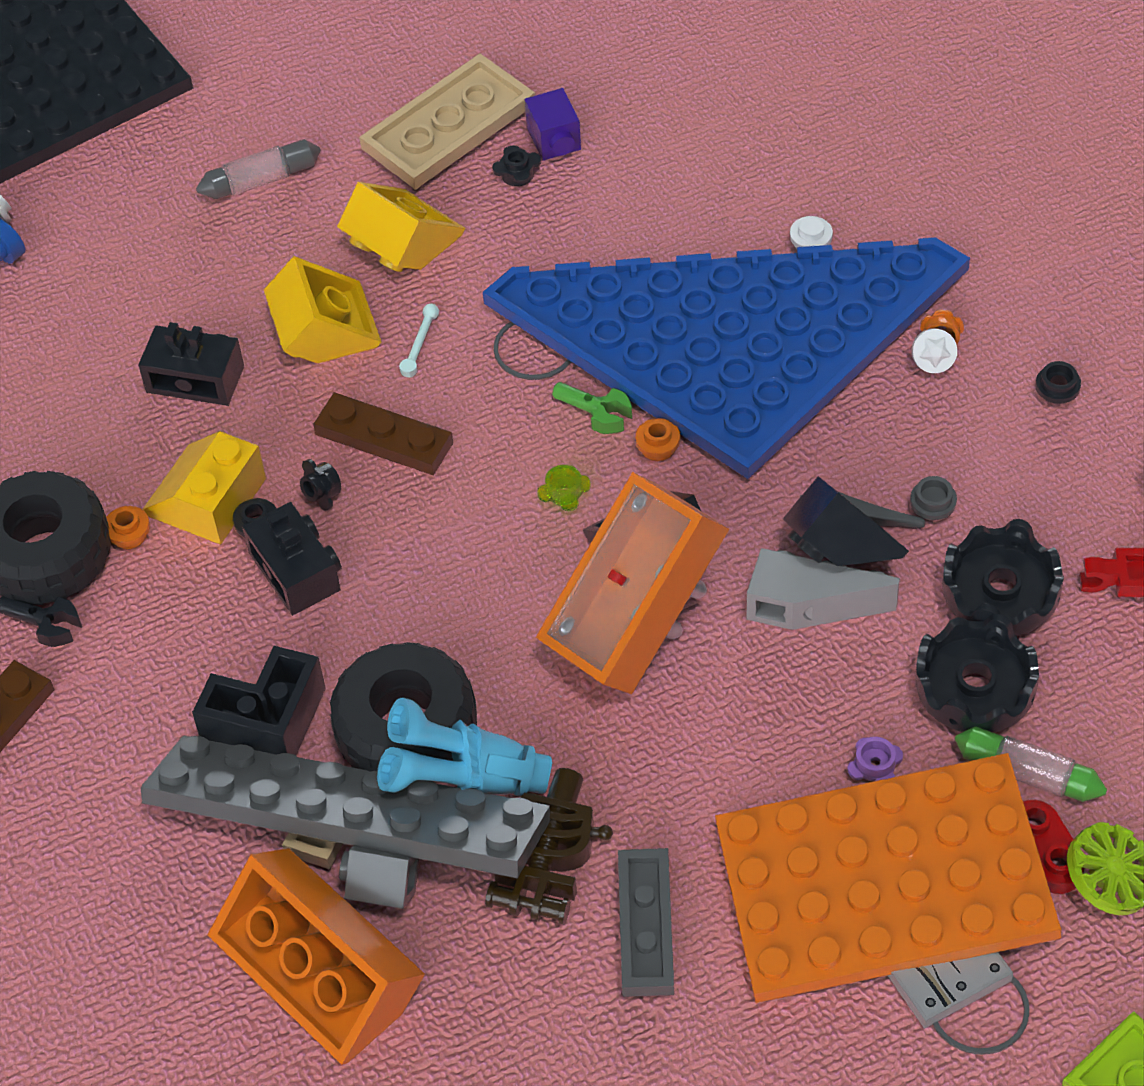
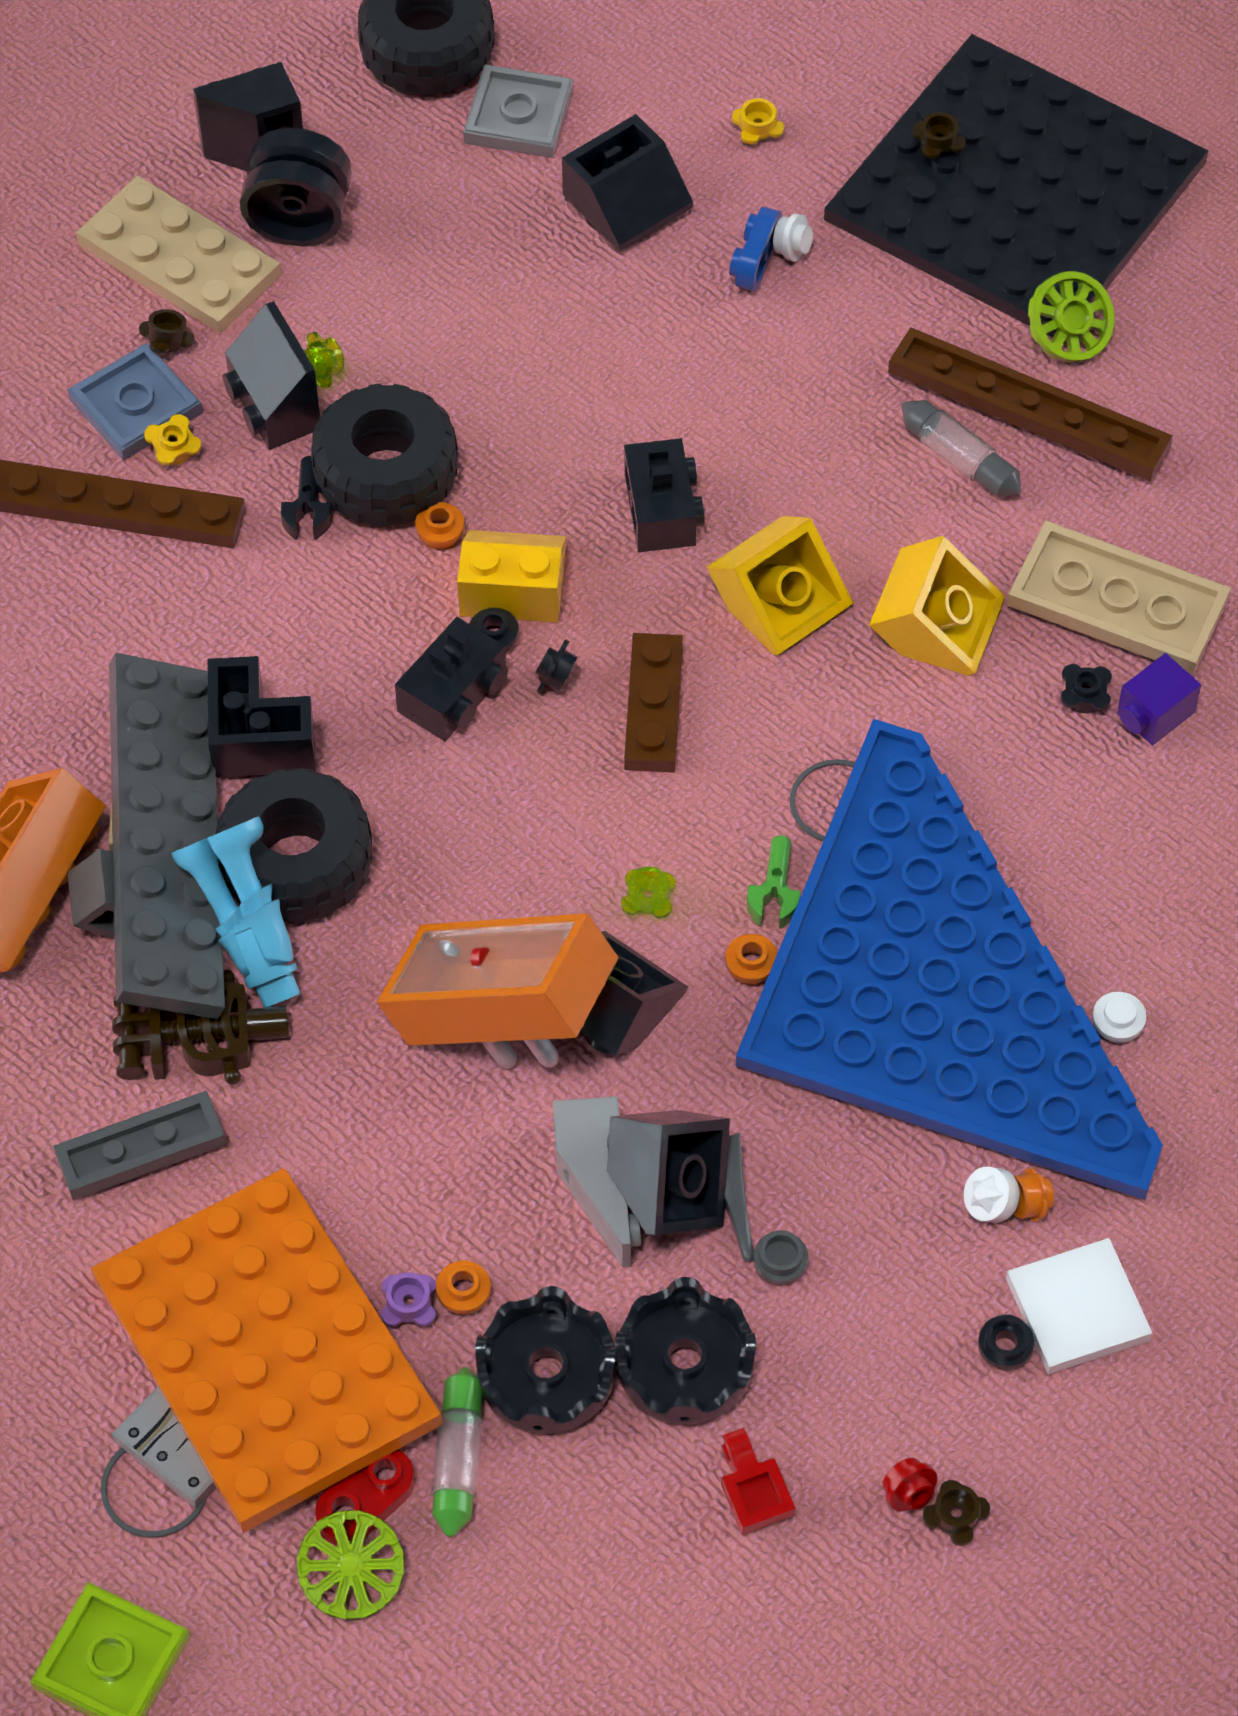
camera: 65 degrees right, 5 degrees up
light aqua hinge [399,303,439,377] -> none
none -> orange plate [436,1260,491,1315]
none -> reddish brown plate [888,327,1173,482]
none -> white tile [1006,1238,1152,1375]
none -> lime wheel [1028,271,1115,363]

